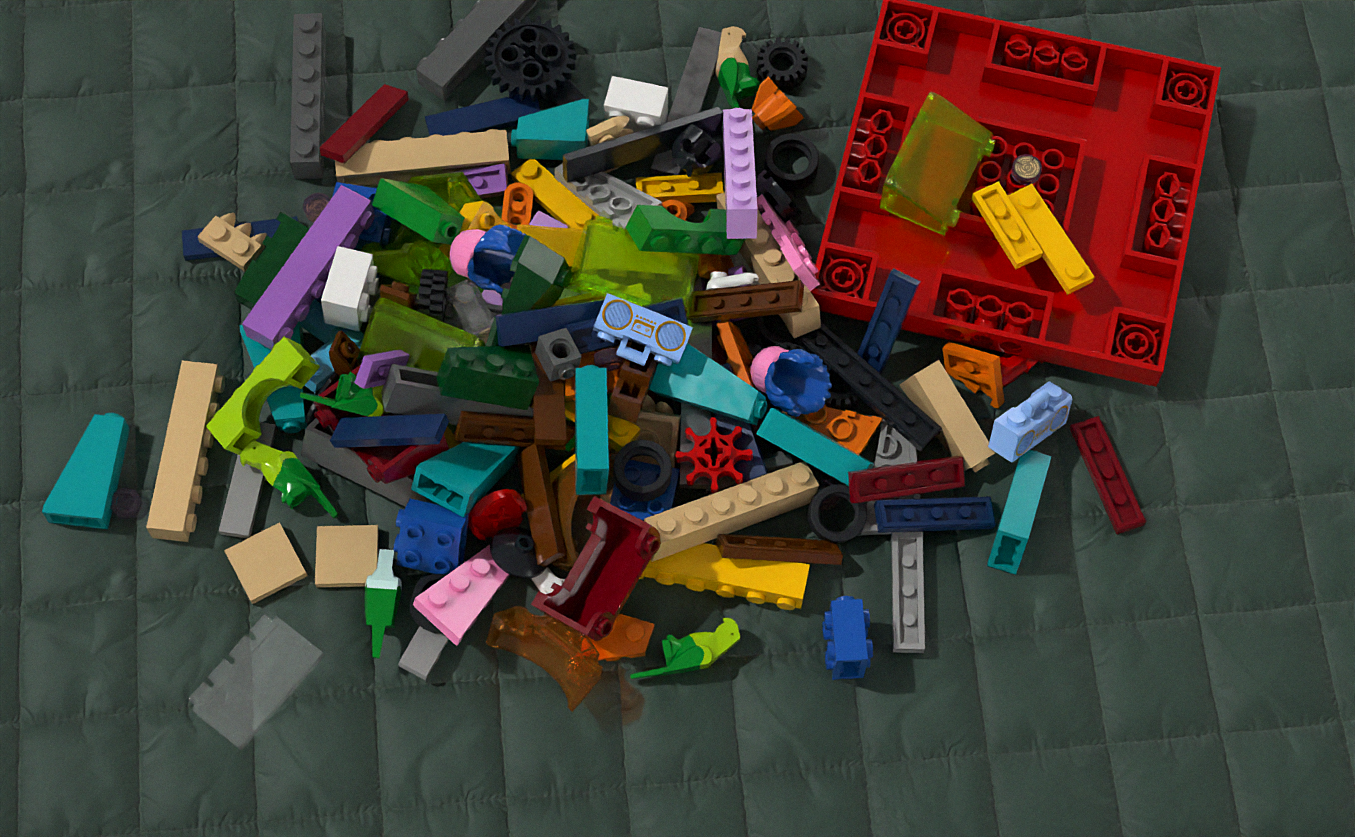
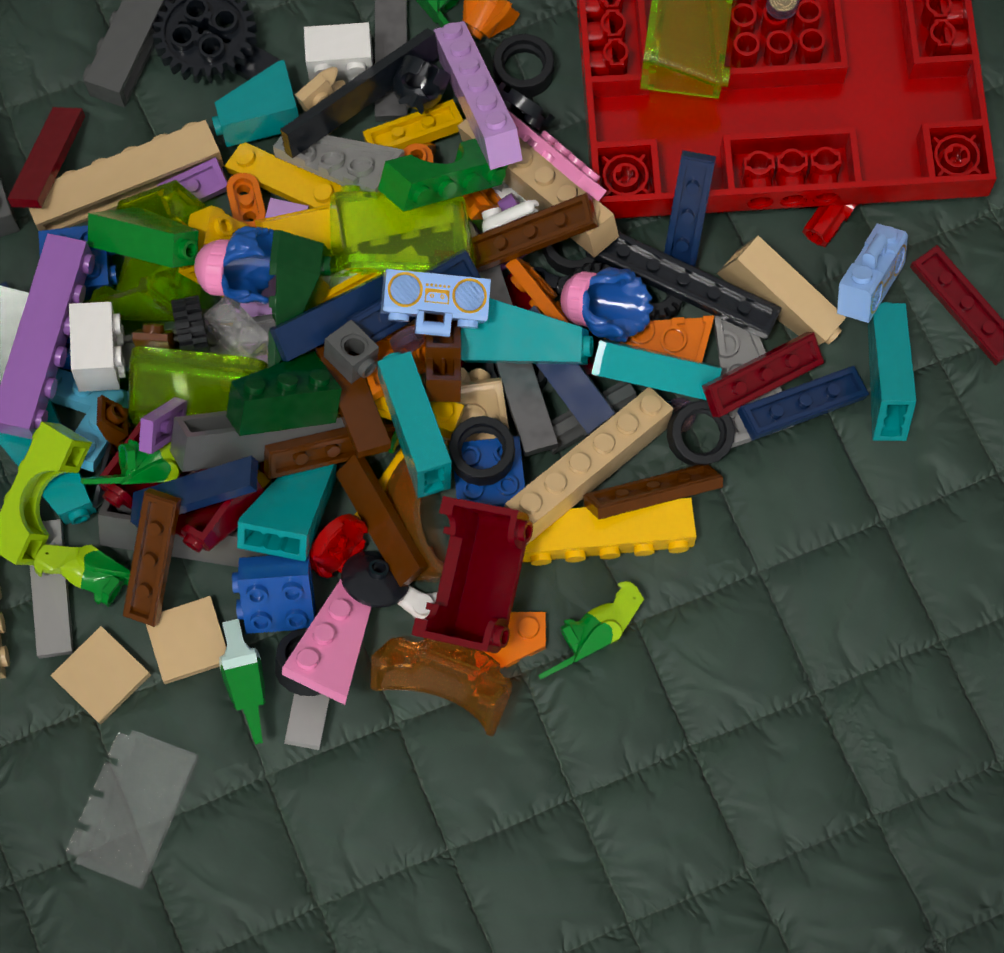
camera: 15 degrees left, 5 degrees up
tile [303,193,331,222] -> none
dark blue tile [425,94,541,136] -> none
red gear [675,417,753,494] -> none
blue brick [822,596,873,680] -> none
light grey plate [891,532,925,653] -> none
orange wing [942,342,1004,409] -> none
yellow plate [972,181,1043,269] -> none
yellow plate [1008,184,1095,295] -> none
none -> reddish brown tile [123,488,182,627]

